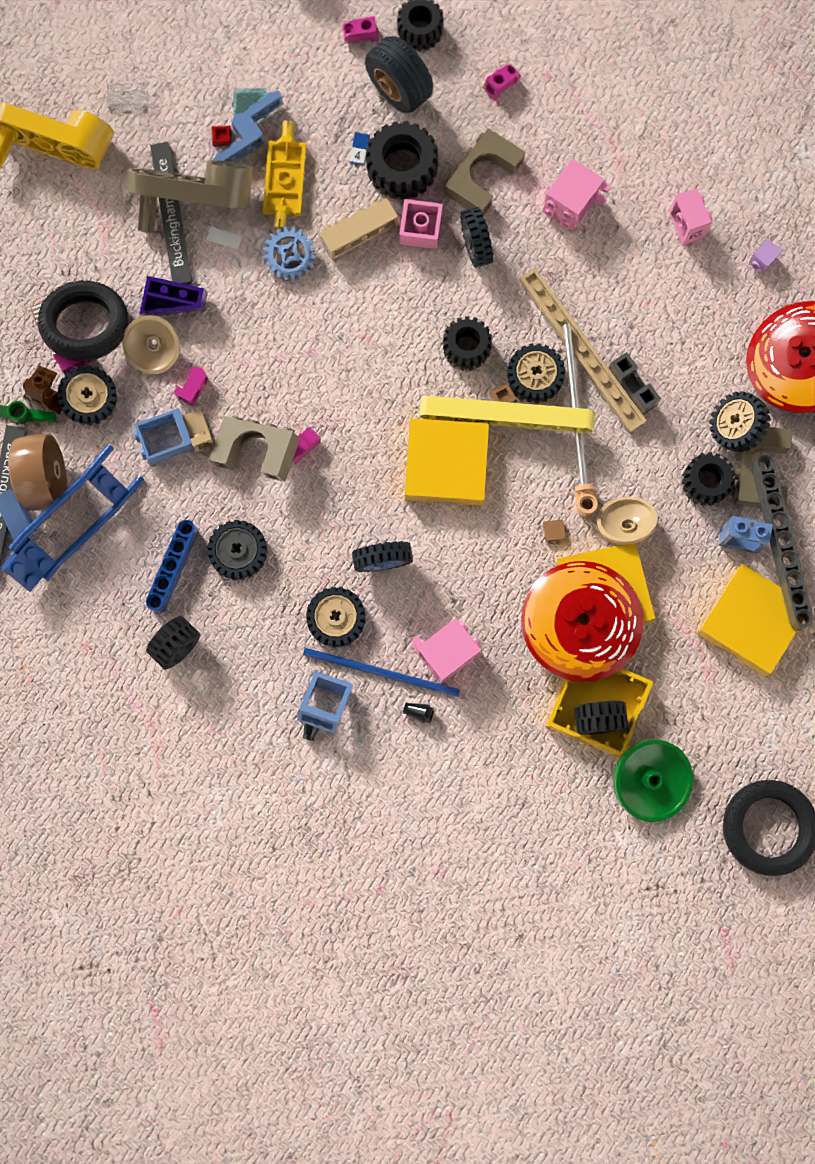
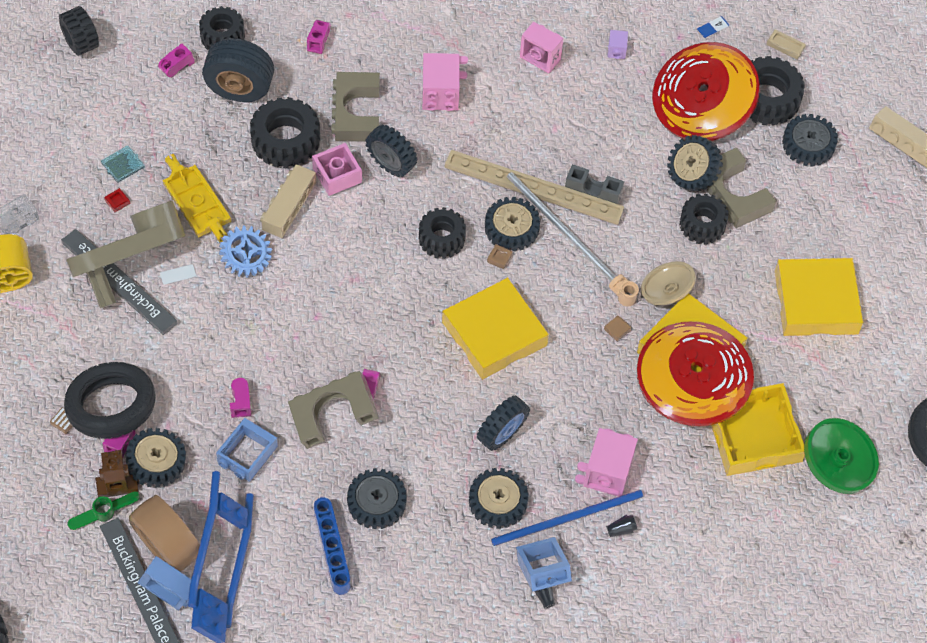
camera: 40 degrees left, 20 degrees down
tan dish [122,315,180,374] -> none
dark purple wedge [139,276,208,316] -> none
black tyre [146,616,200,670] -> none
tan bracket [183,410,214,452] -> none
medium blue bracket [212,90,283,162] -> none
sticker [349,132,370,165] -> none
light yellow beam [419,396,595,433] -> none
black tyre [574,700,629,735] -> none
medium blue window [719,516,773,554] -> none
dark grey beam [752,454,814,631] -> none

